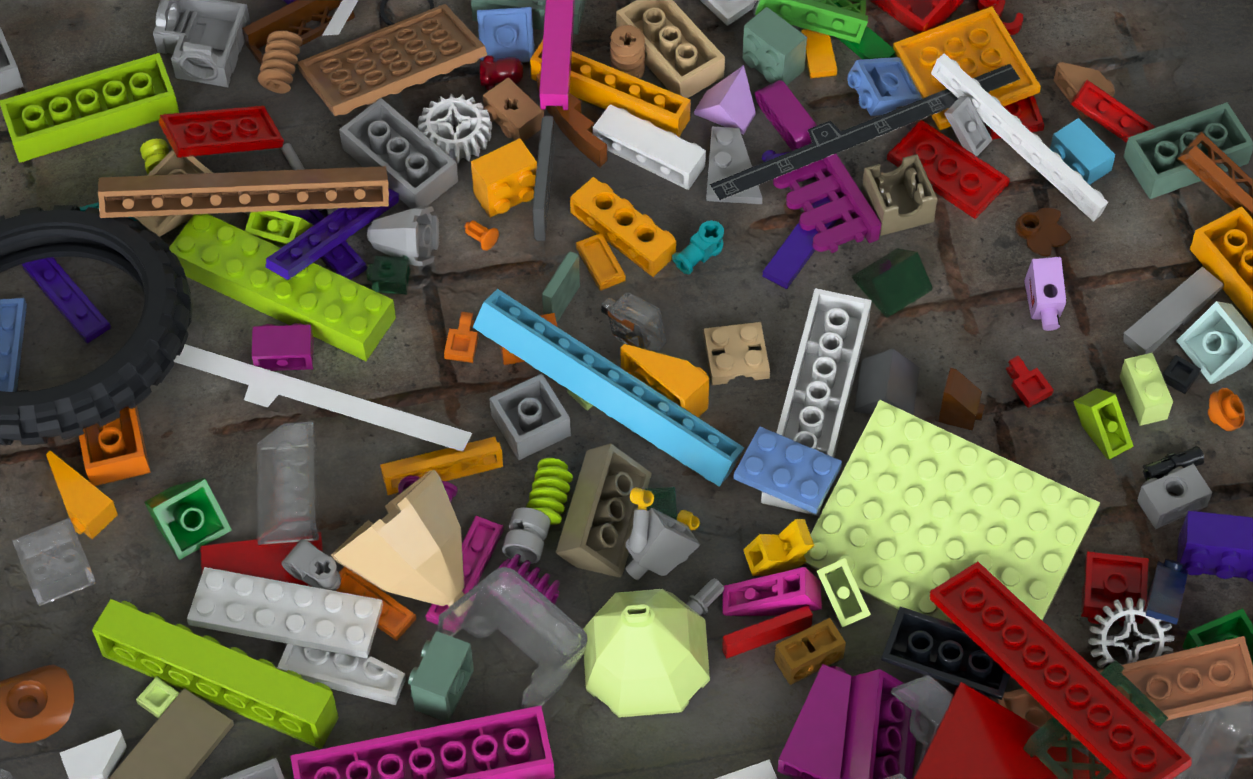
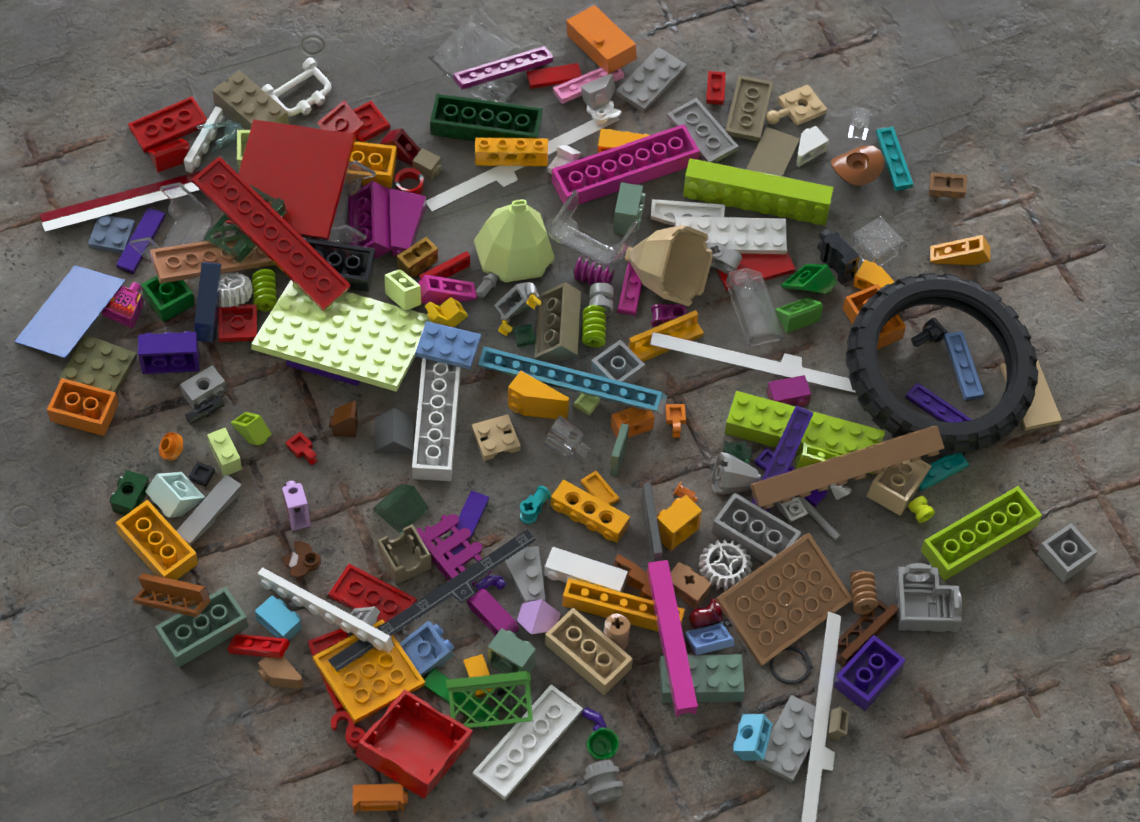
camera: 165 degrees right, 0 degrees up
red tile [159,106,284,158] -> none
none -> lime piece [252,269,277,312]
none -> bright green slope [774,297,823,333]
none -> black hips [817,229,860,285]

